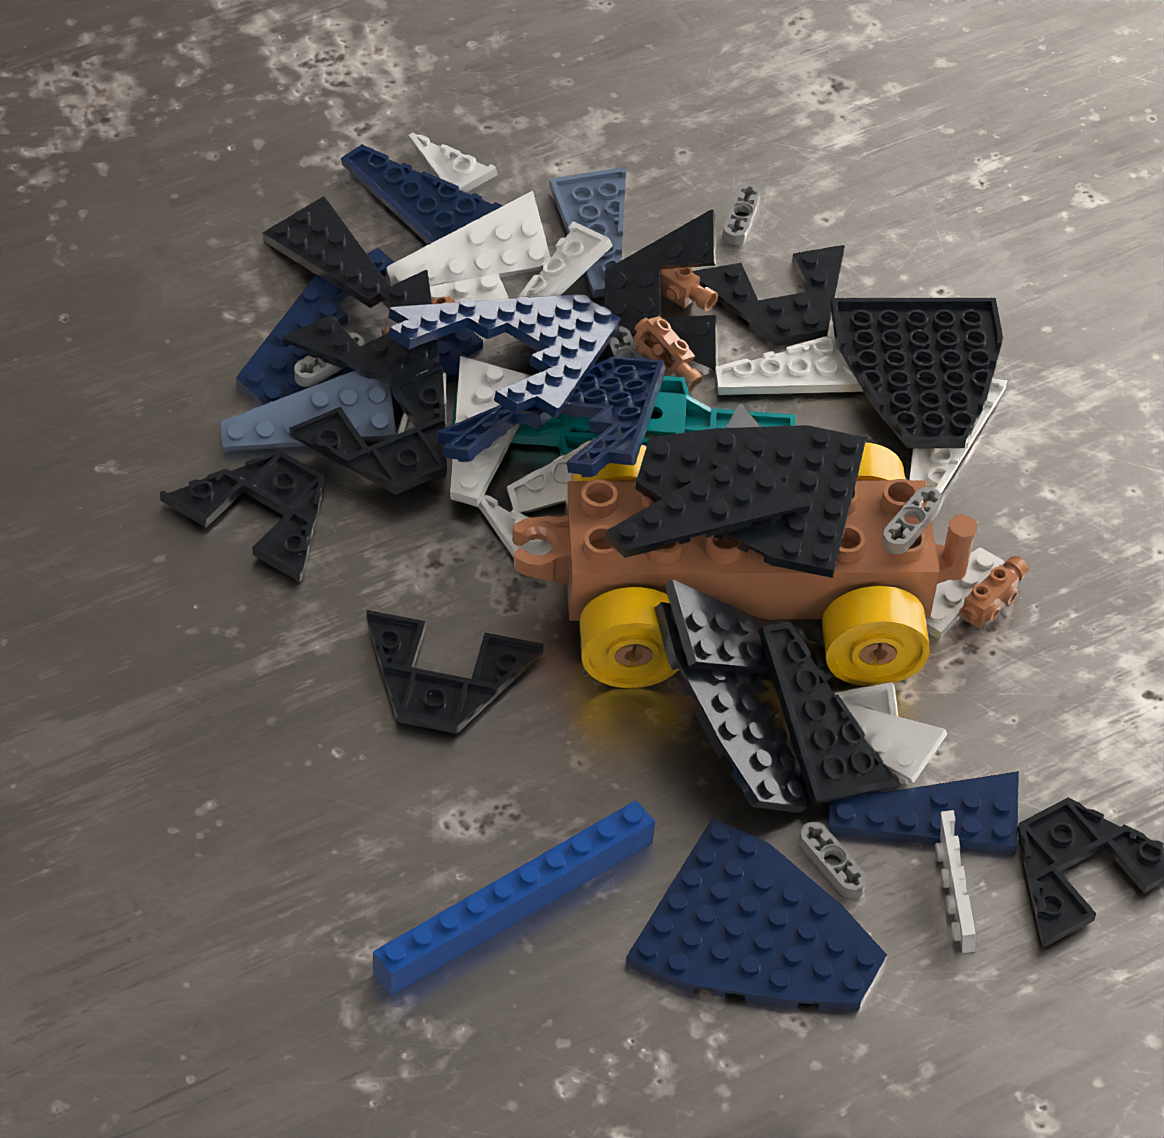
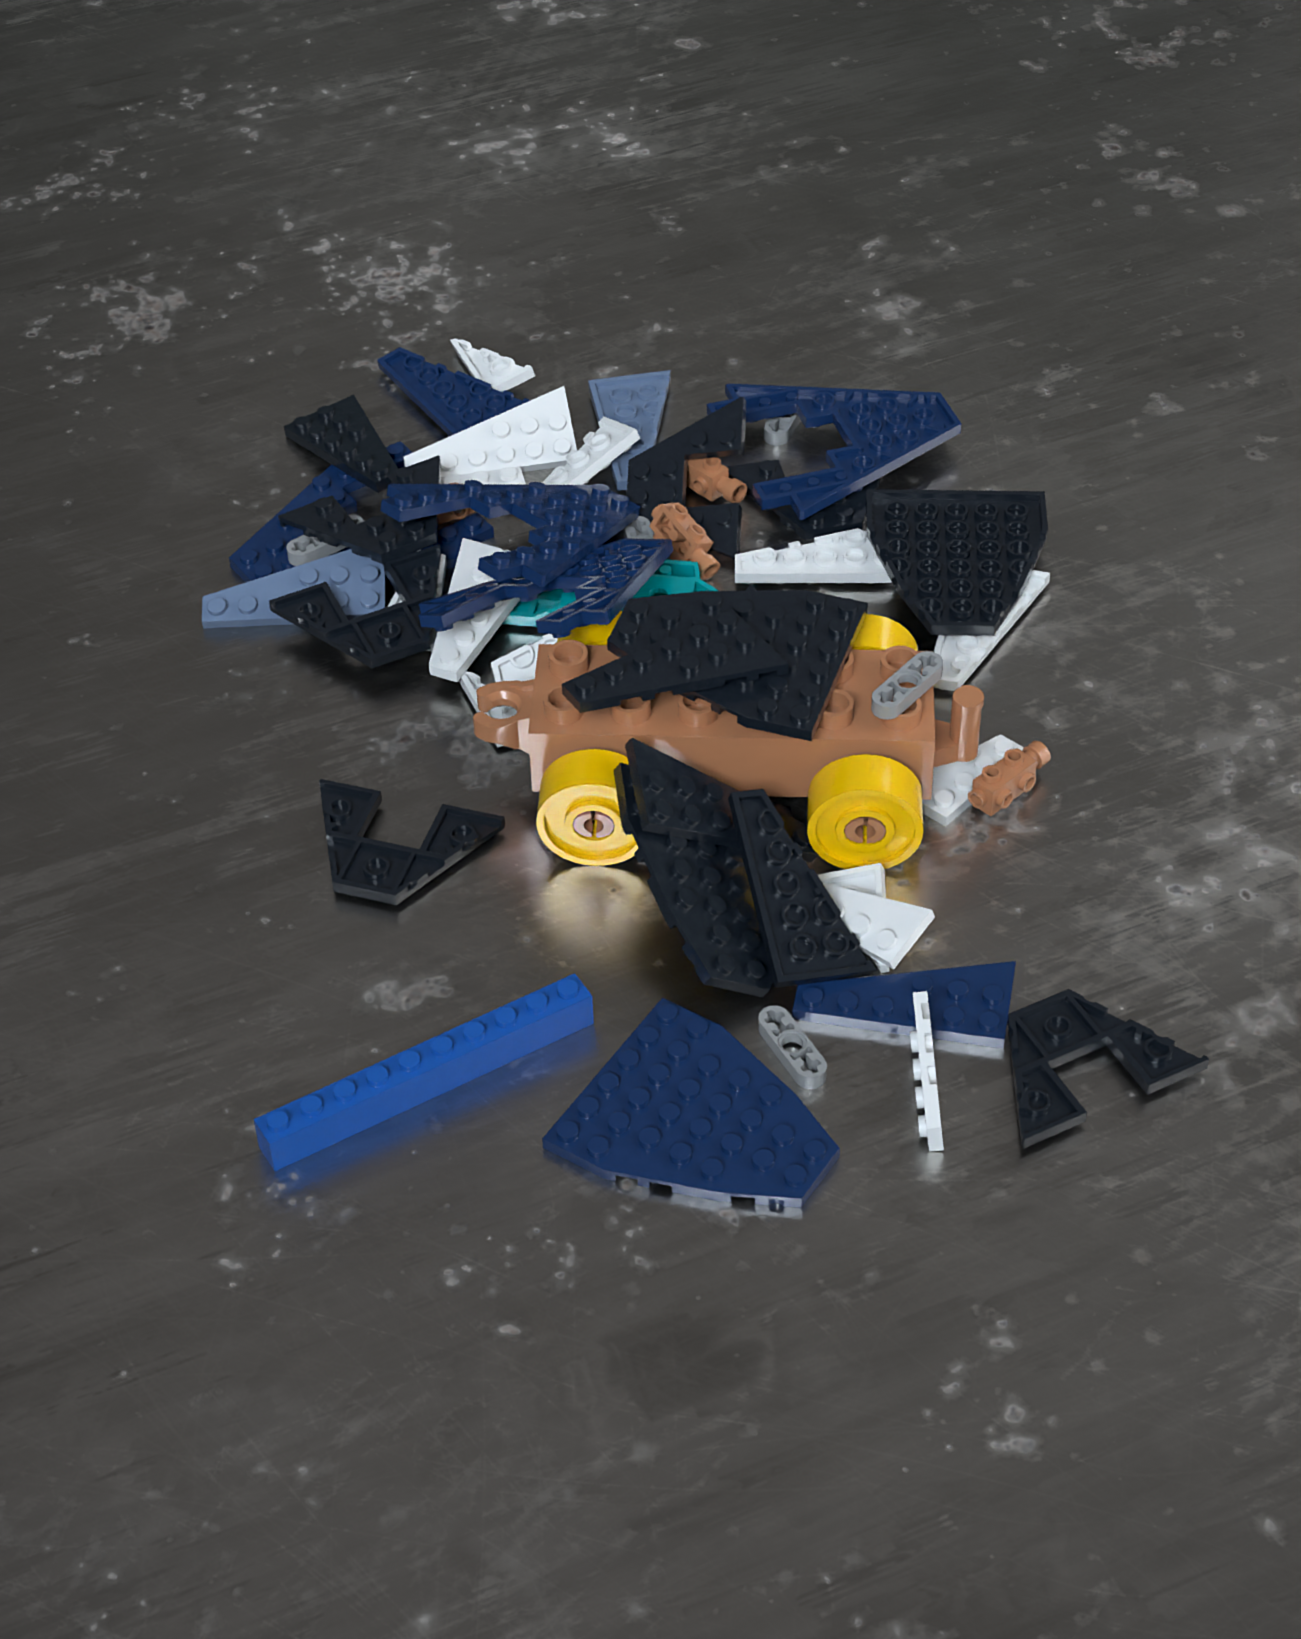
camera: 10 degrees right, 5 degrees down
black wing [160,450,325,582] -> none
none -> dark blue wing [707,384,962,520]

